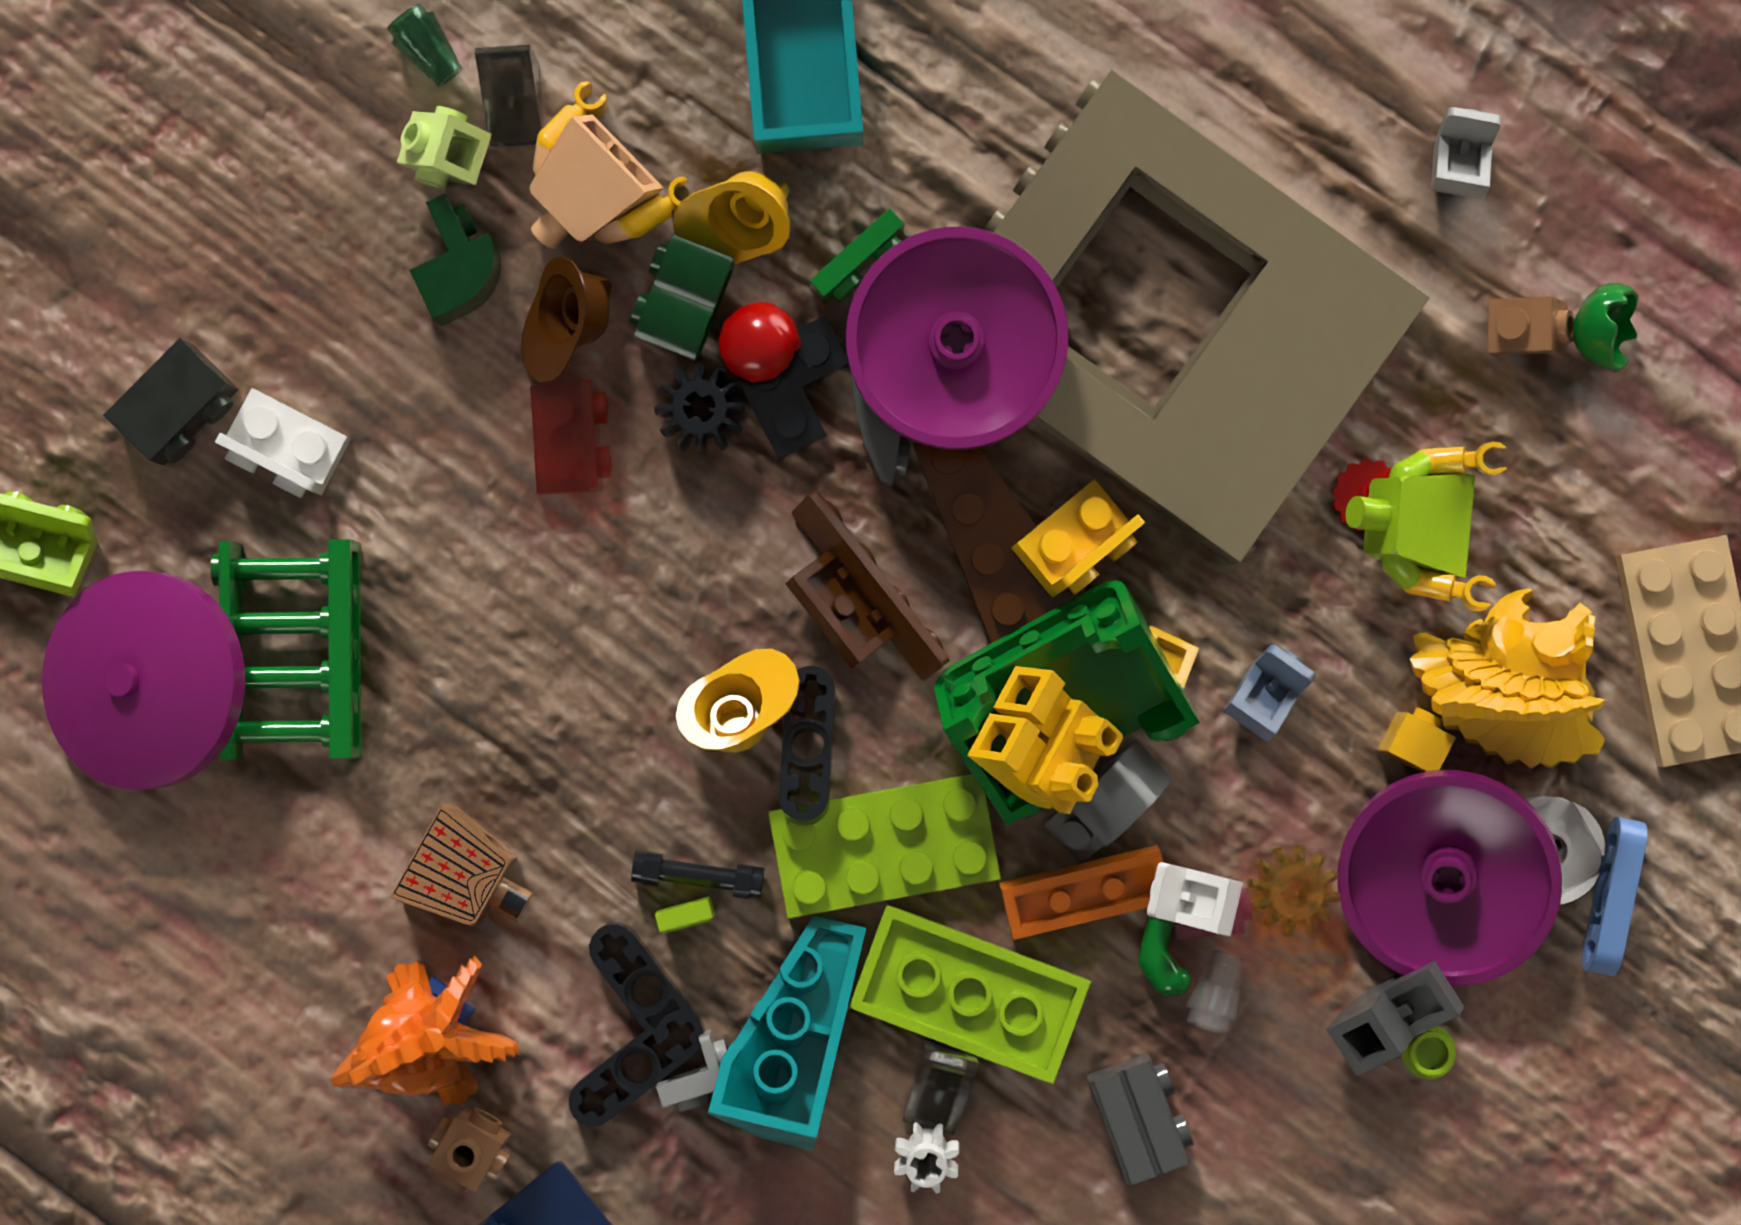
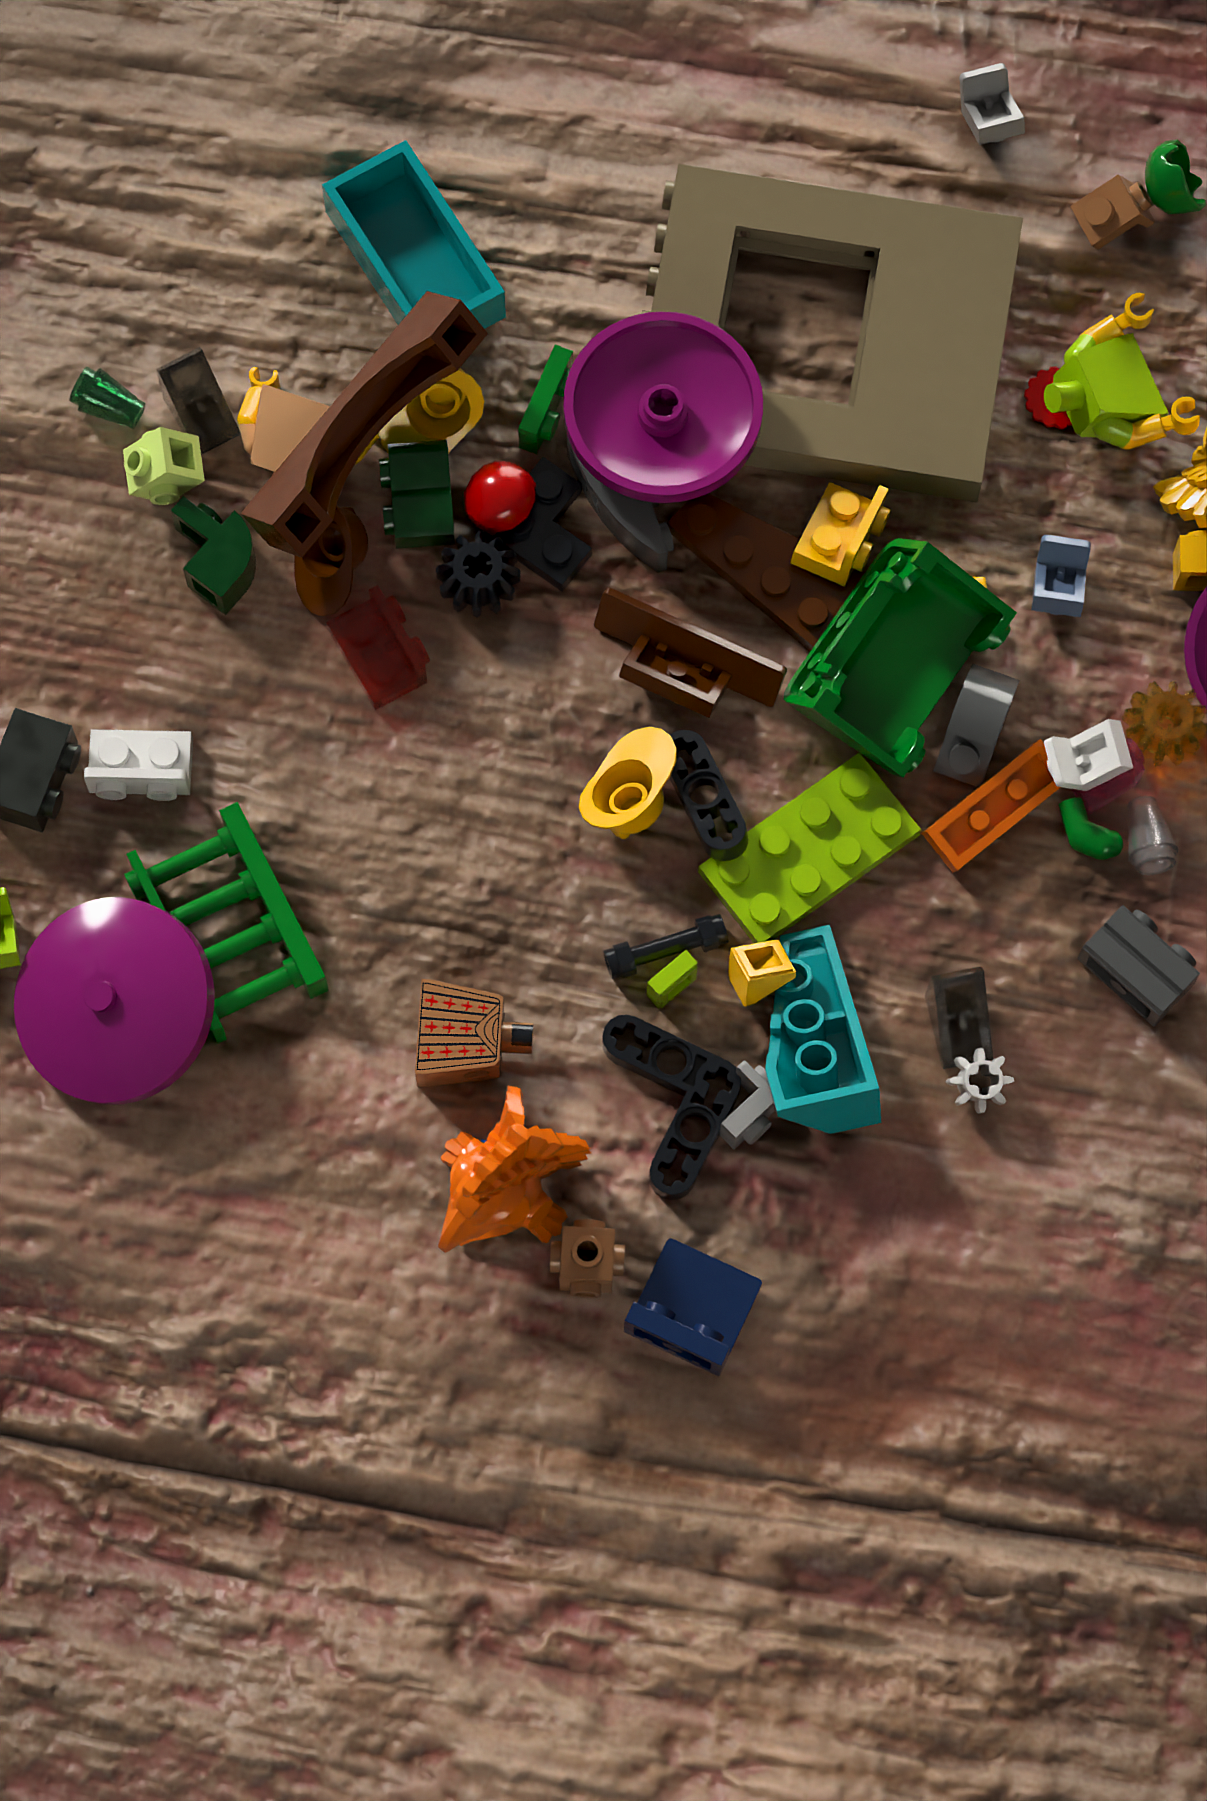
camera: 25 degrees left, 15 degrees down
lime plate [849,904,1091,1084] -> none
yellow hips [967,666,1123,814] -> none
none -> reddish brown arch [240,291,488,558]
none -> yellow slope [728,939,796,1007]

